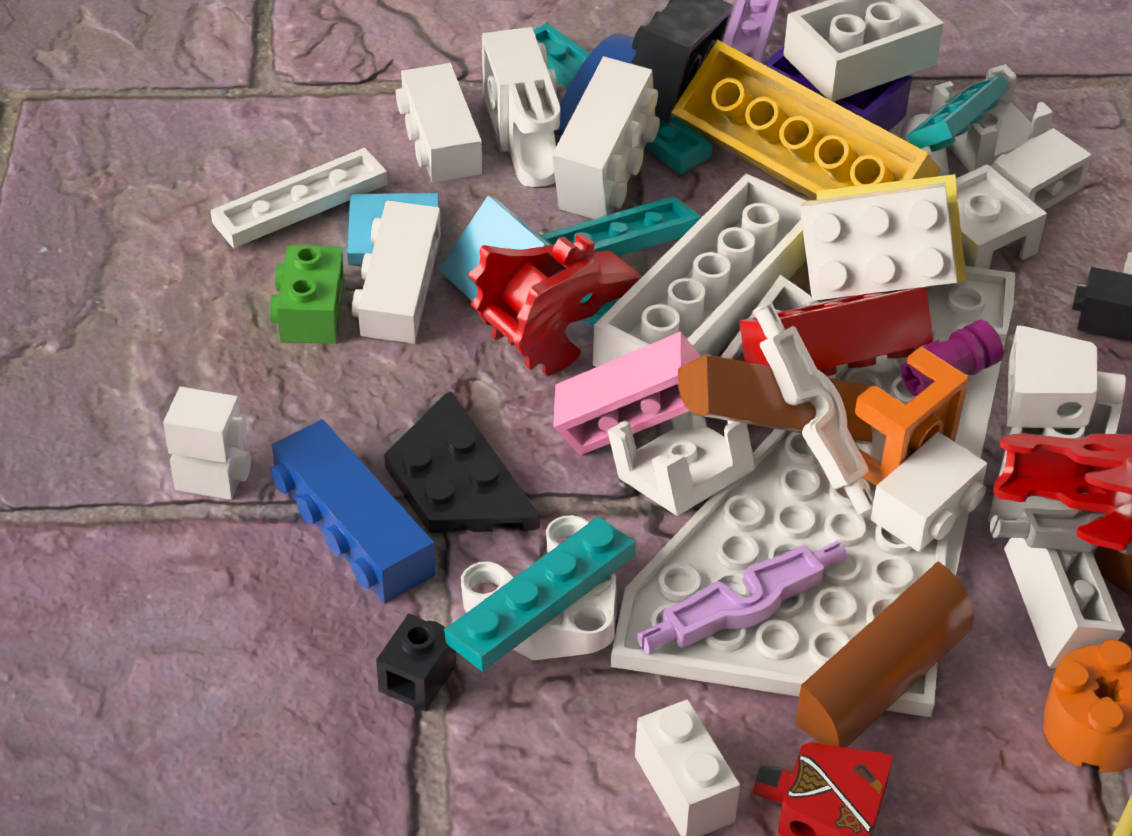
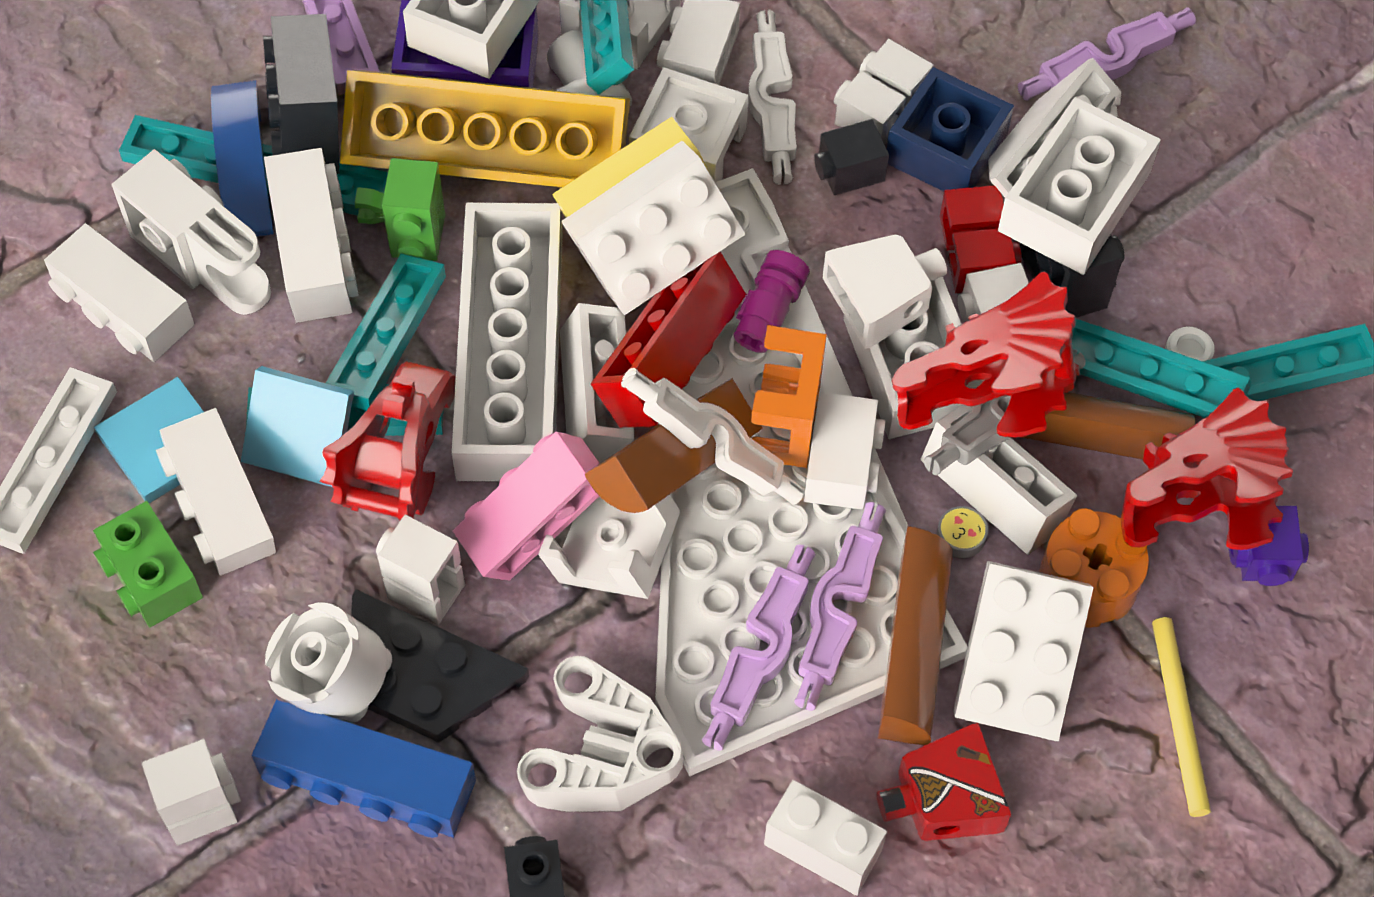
camera: 35 degrees left, 15 degrees up
teal plate [444,516,636,672] -> none
none -> white brick [265,602,392,723]
none -> bright green brick [354,158,445,261]
none -> white piece [376,515,465,625]
none -> white piece [748,10,797,185]
none -> lavender piece [794,502,886,711]
none -> light yellow tile [937,506,988,558]
none -> white brick [953,561,1093,741]

